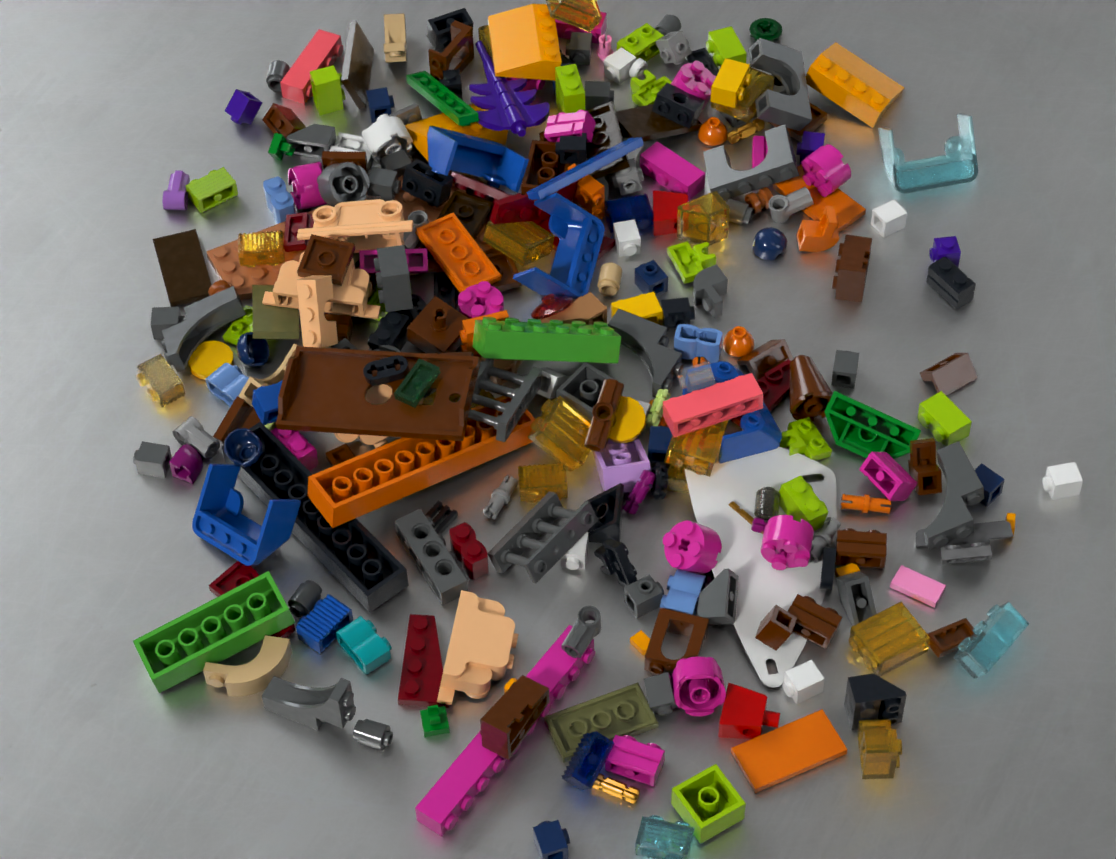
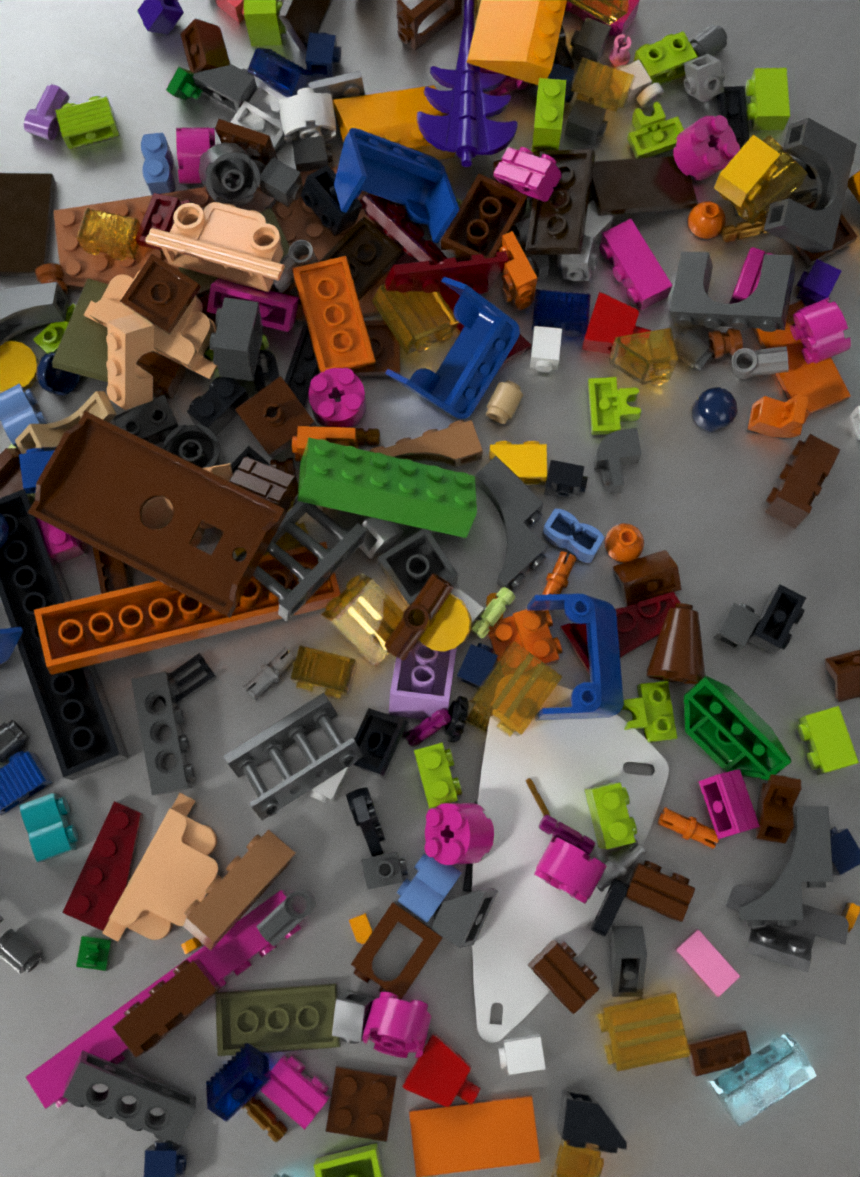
camera: 20 degrees right, 25 degrees up
black beam [363,355,409,386] -> none
clear green plate [394,358,441,408] -> none
green plate [406,71,479,126] -> none
black brick [439,69,463,100] -> none
dark red brick [449,522,489,581] -> none
blue tile [526,137,644,200] -> none
clear red dish [531,294,574,319] -> none
black brick [556,133,587,164] -> none
dark blue brick [635,260,668,297] -> none
black brick [652,83,705,129] -> none
coral brick [663,373,763,437] -> none
clear brick [677,361,716,392] -> none
dark green gear [749,18,782,42] -> none
clear smoke brick [754,487,780,522] -> none
reddish brown brick [755,605,797,651] -> none
light orange piece [835,563,860,577] -> none
none -> dark grey brick [63,1050,196,1144]
none -> medium nougat brick [183,829,295,951]
none -> clear blue brick [248,48,313,96]
none -> reddish brown plate [325,1066,397,1142]
none -> lime brick [414,743,462,810]
none -> clear yellow brick [571,57,636,112]
none -> black brick [748,584,806,654]

